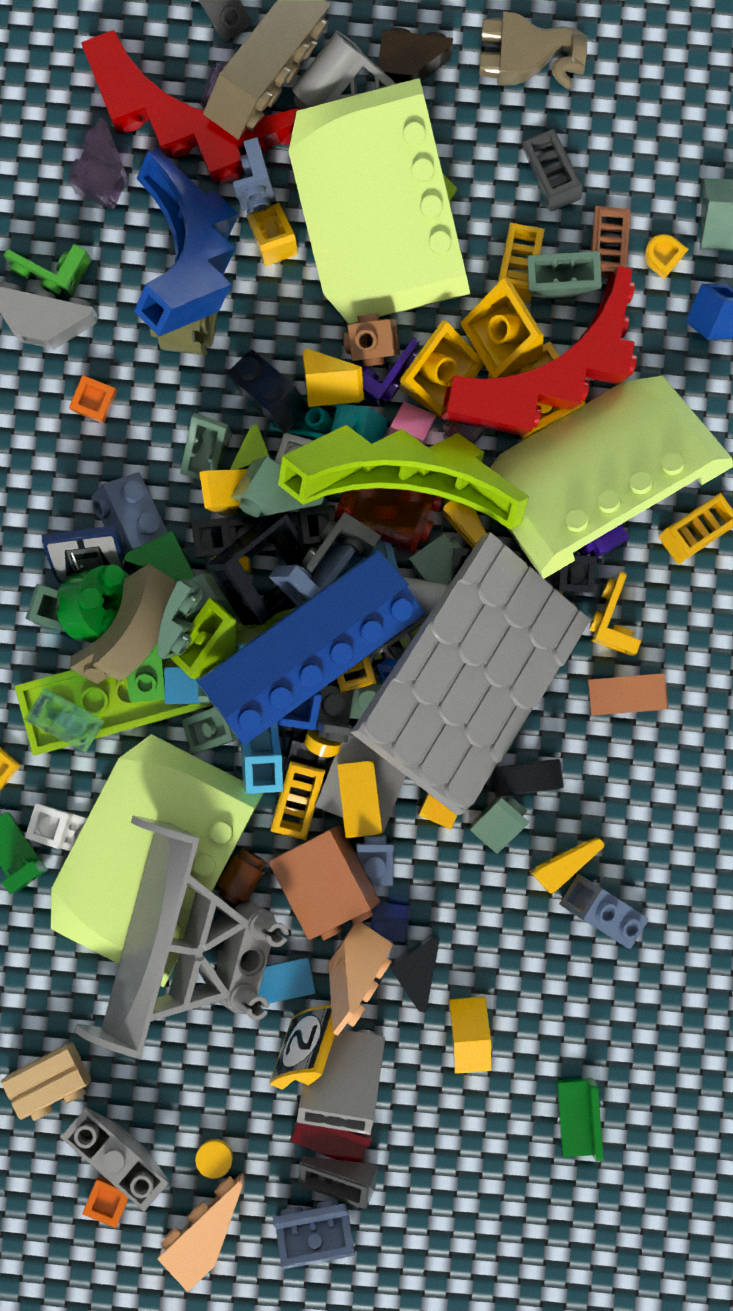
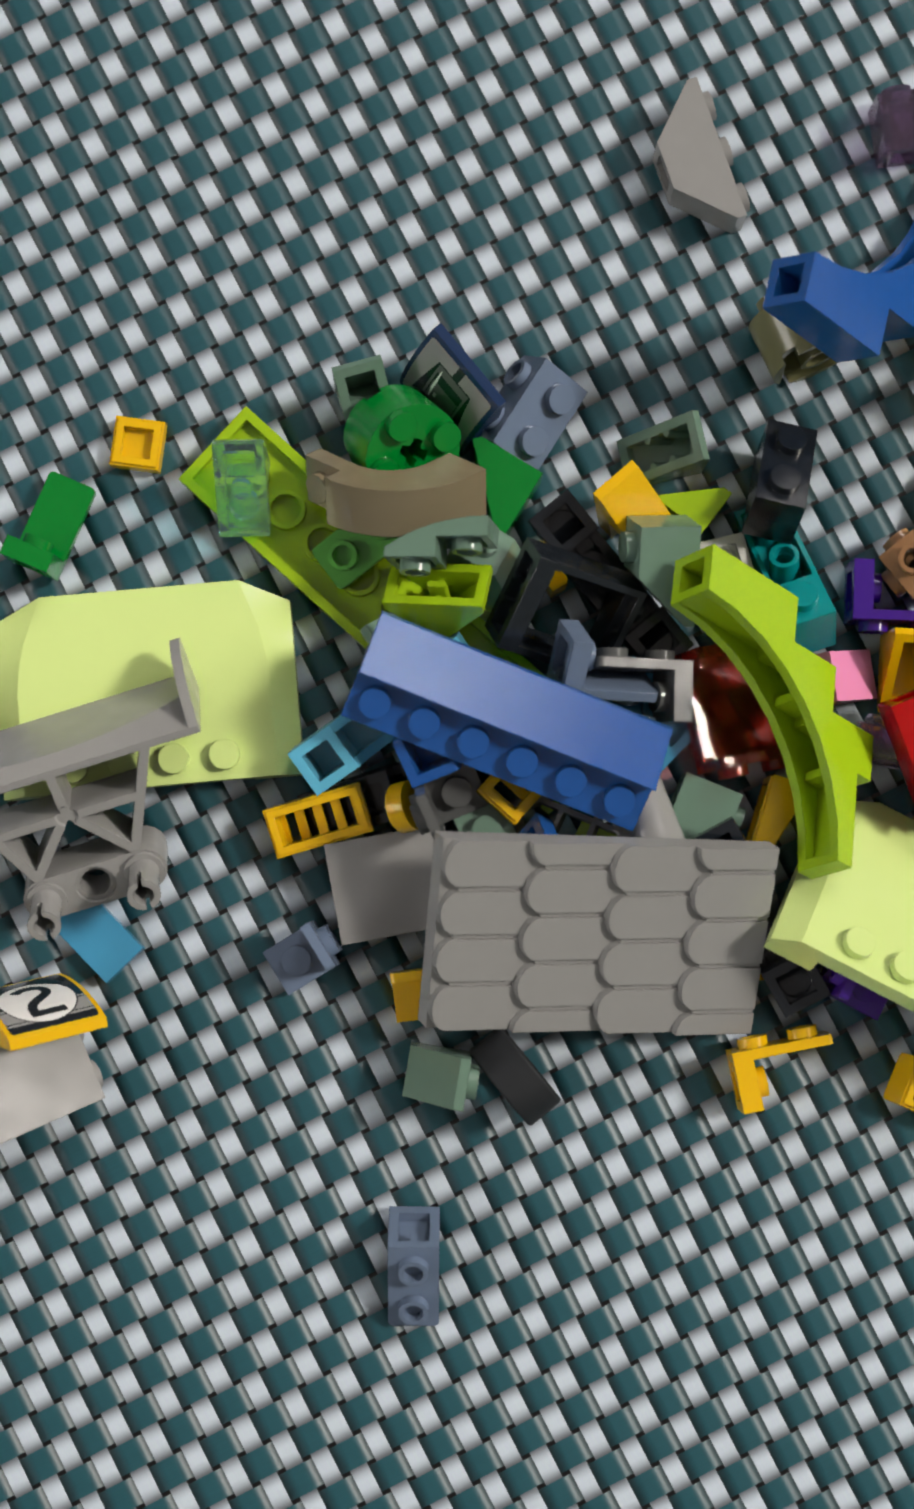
camera: 55 degrees right, 0 degrees up
bright green bracket [3,244,92,297] -> none
white slope [25,803,87,851] -> none
orange plate [69,375,117,424] -> none
dark azure tile [164,667,203,704] -> none
sand green slope [181,707,238,755] -> none
reddish brown brick [217,848,267,905] -> none
nougat brick [268,824,381,940] -> none
yellow slope [302,348,364,407] -> none
light nougat slope [328,922,394,1036] -> none
yellow slope [337,760,382,838] -> none
clear blue tile [370,901,410,942] -> none
black slope [389,935,440,1013] -> none
yellow slope [449,996,491,1074] -> none
yellow slope [529,838,605,894] -> none
green panel [556,1078,603,1161] -> none
nougat slope [588,673,669,716] -> none

